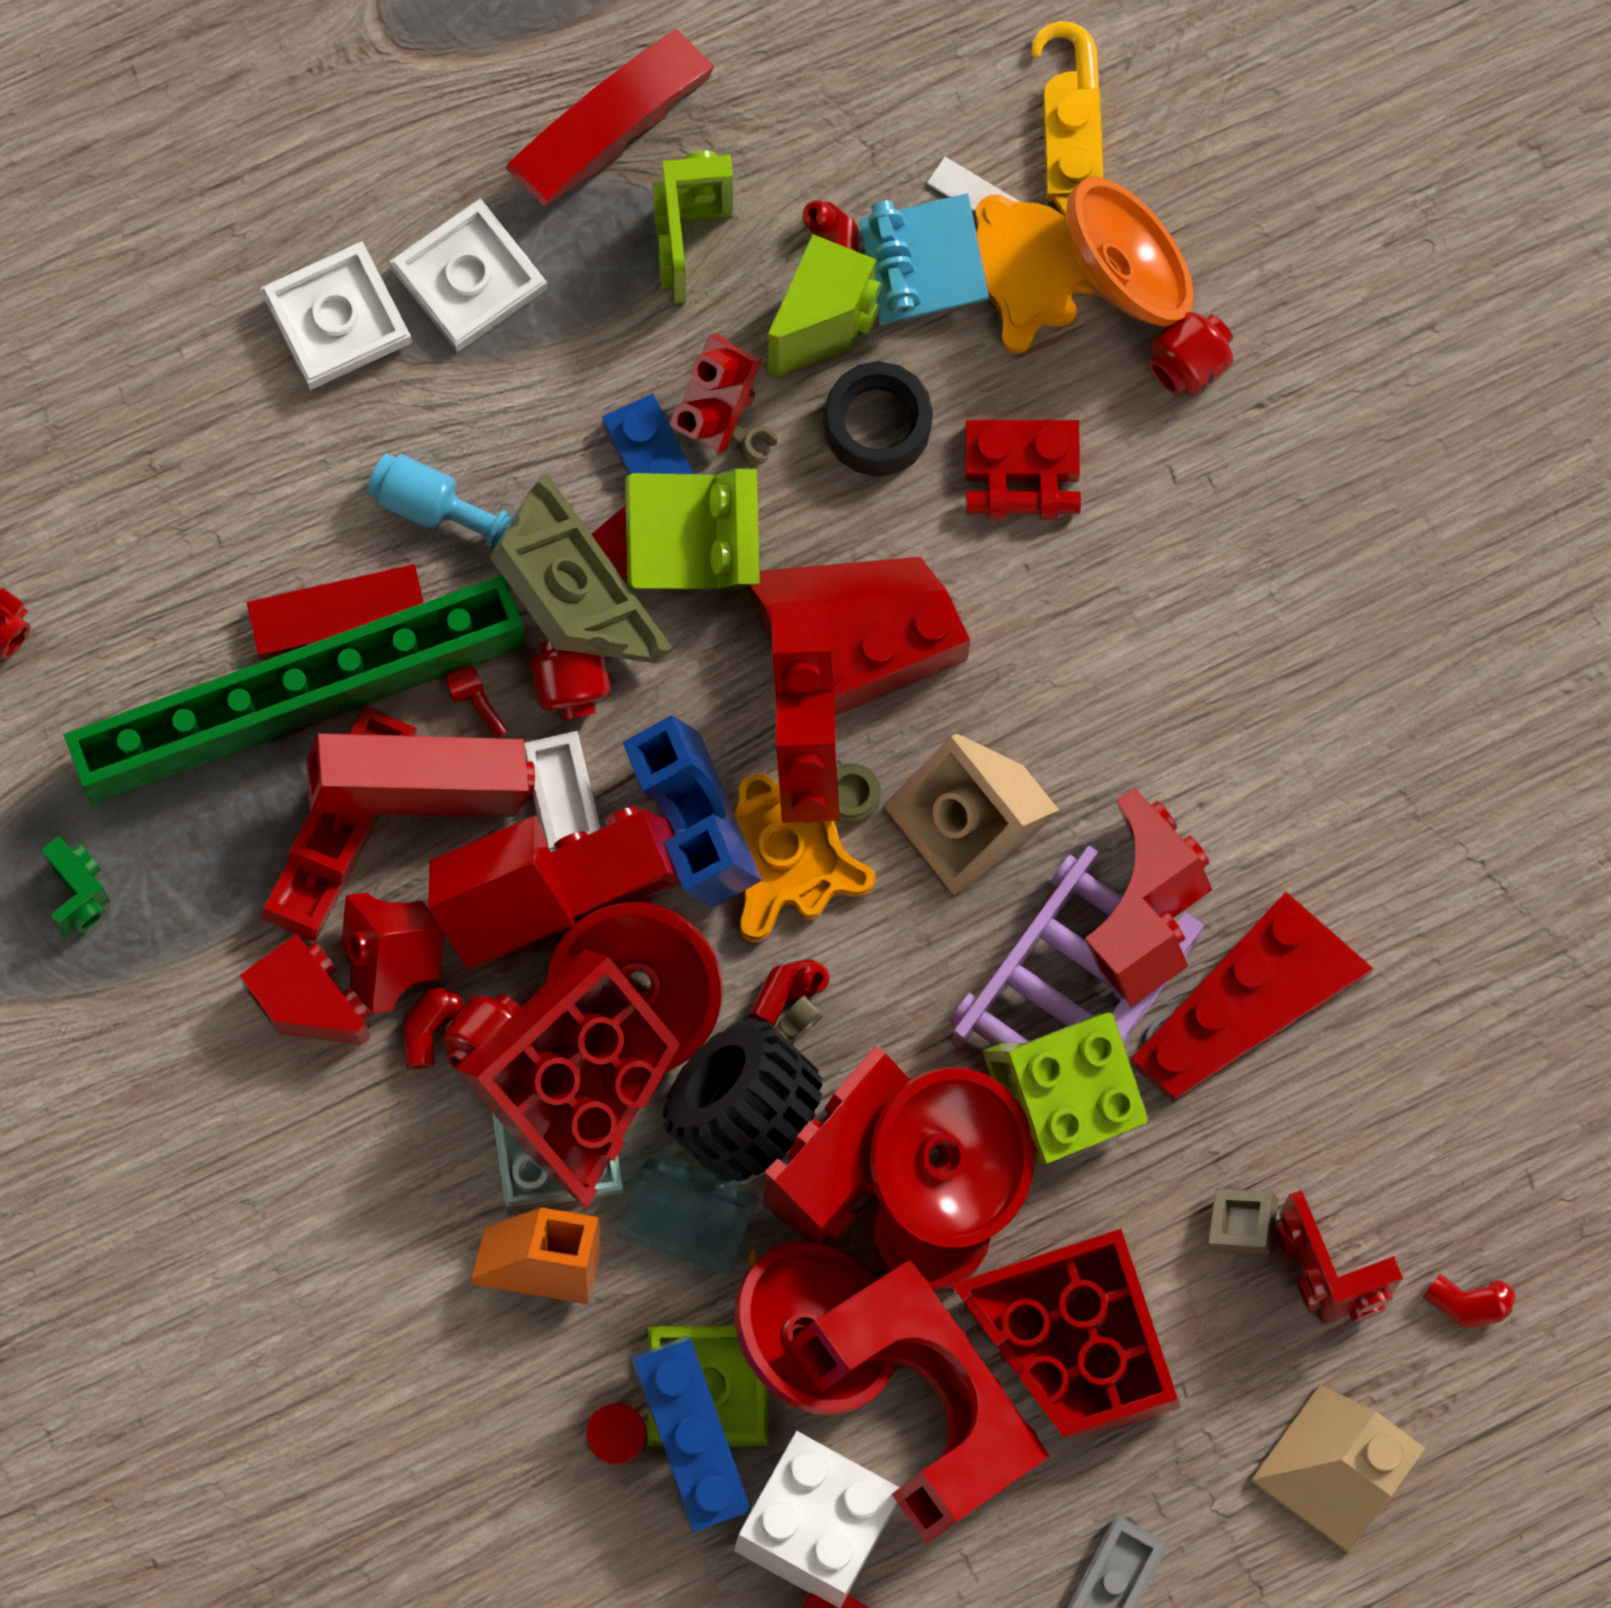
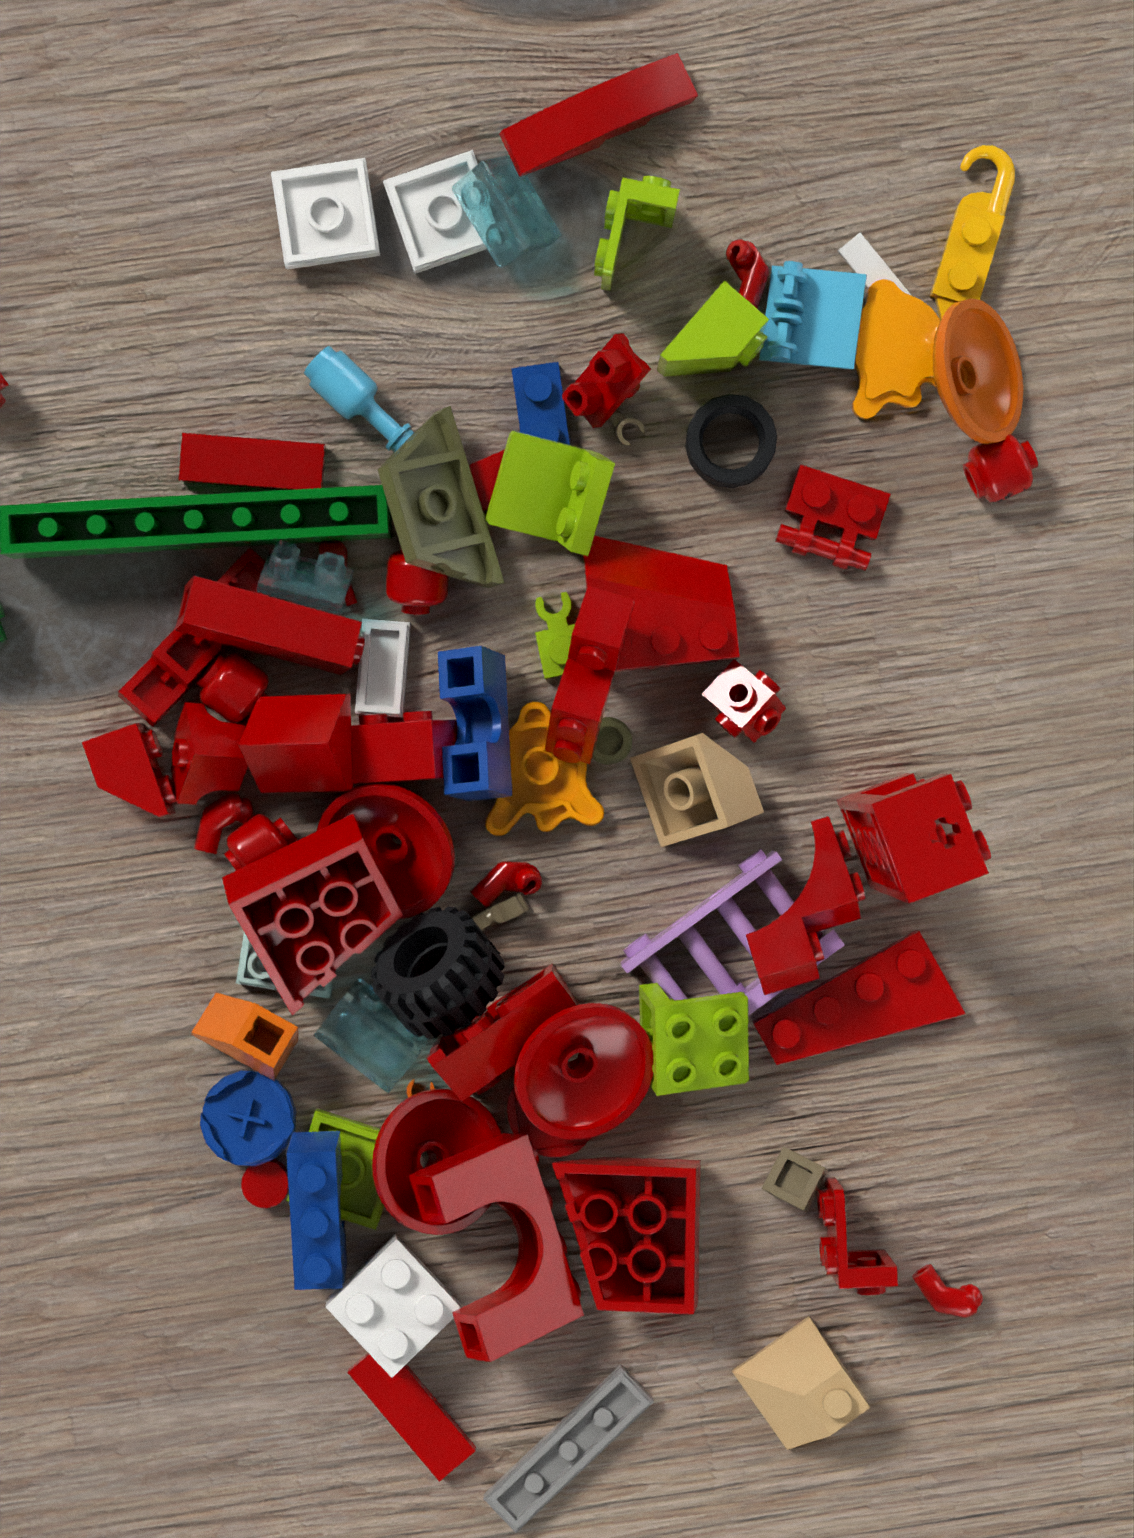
camera: 15 degrees right, 15 degrees up
none -> red head [197,653,269,723]
none -> blue tile [200,1071,297,1166]
none -> clear light blue hips [257,540,354,613]
none -> clear light blue bracket [452,155,562,268]
none -> lime plate [535,592,575,679]
none -> brick [702,659,786,743]
none -> red plate [837,773,991,904]

